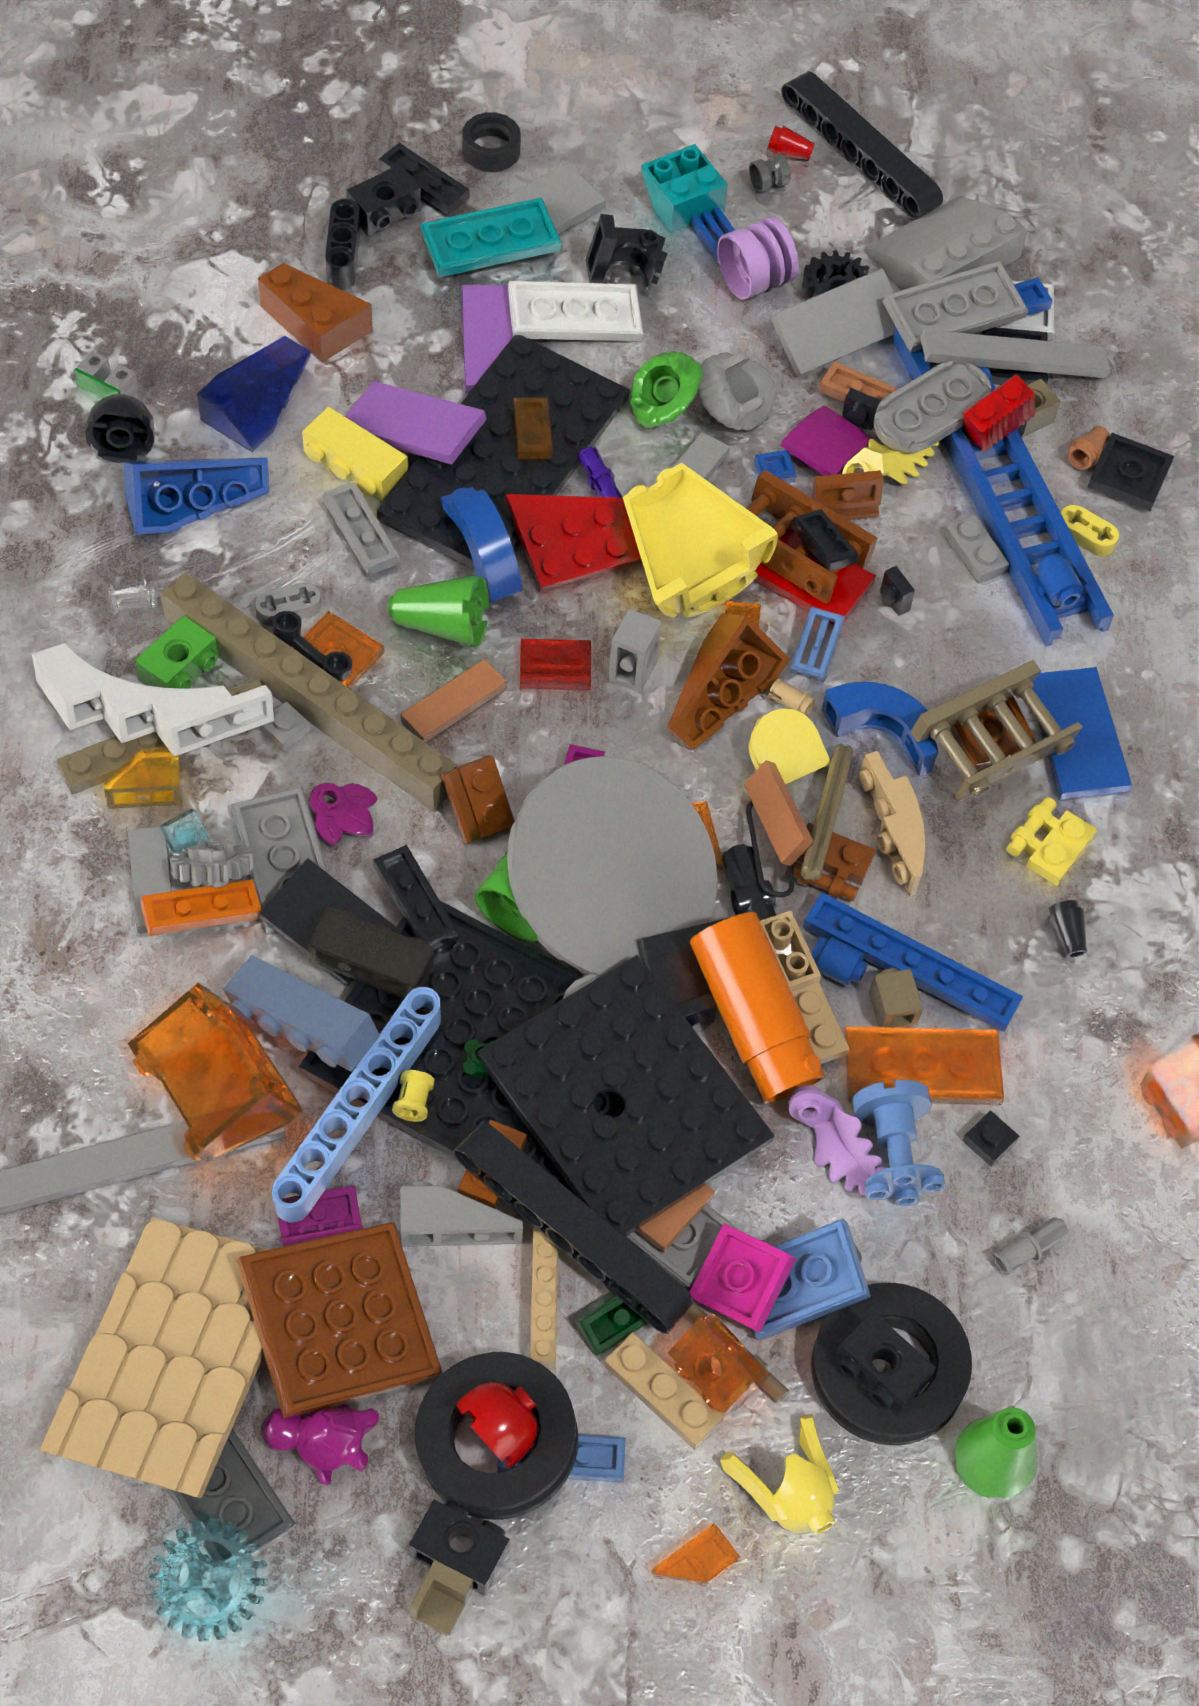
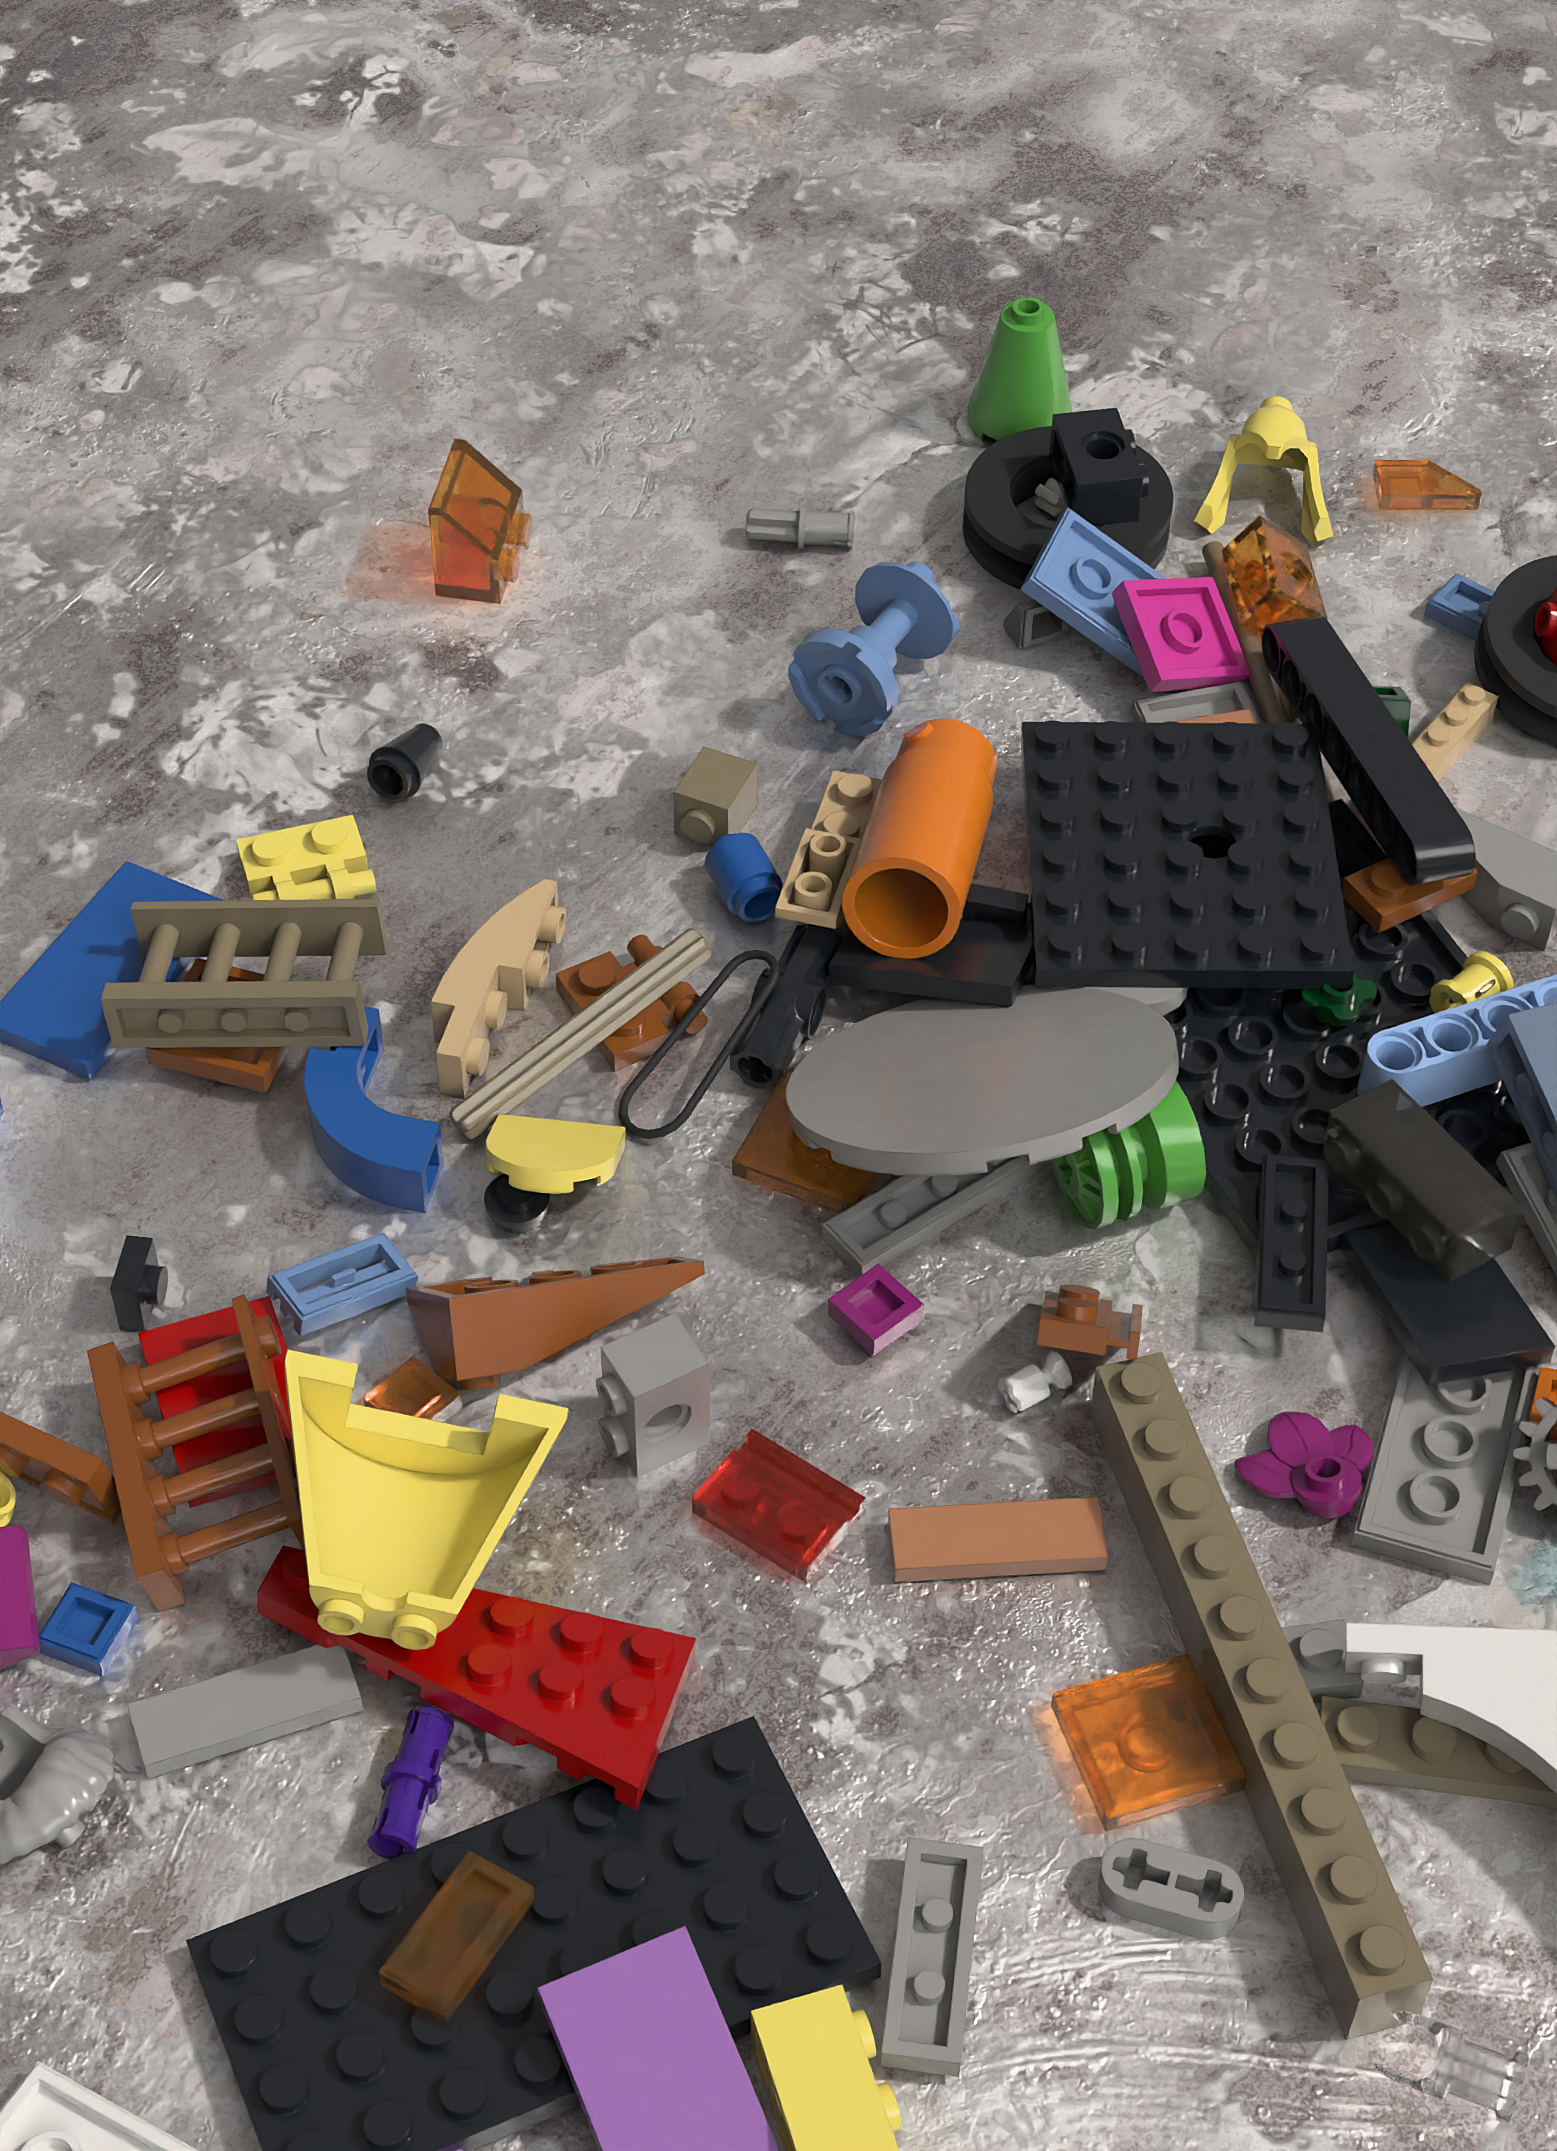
camera: 140 degrees left, 10 degrees down
bright green brick [135,615,219,689] -> none
black bar [272,611,353,681] -> none
bright green cone [388,575,489,646] -> none
blue arch [441,487,523,602] -> none
tan plate [604,1332,724,1450] -> none
bright green piece [630,351,703,428] -> none
nougat tile [744,760,814,866] -> none
tan pin [768,678,816,716] -> none
lavender plant [788,1085,887,1196] -> none
black plate [791,509,859,572] -> none
blue plate [803,892,1023,1032] -> none
clear orange tile [845,1026,1004,1105] -> none
black plate [963,1110,1020,1167] -> none

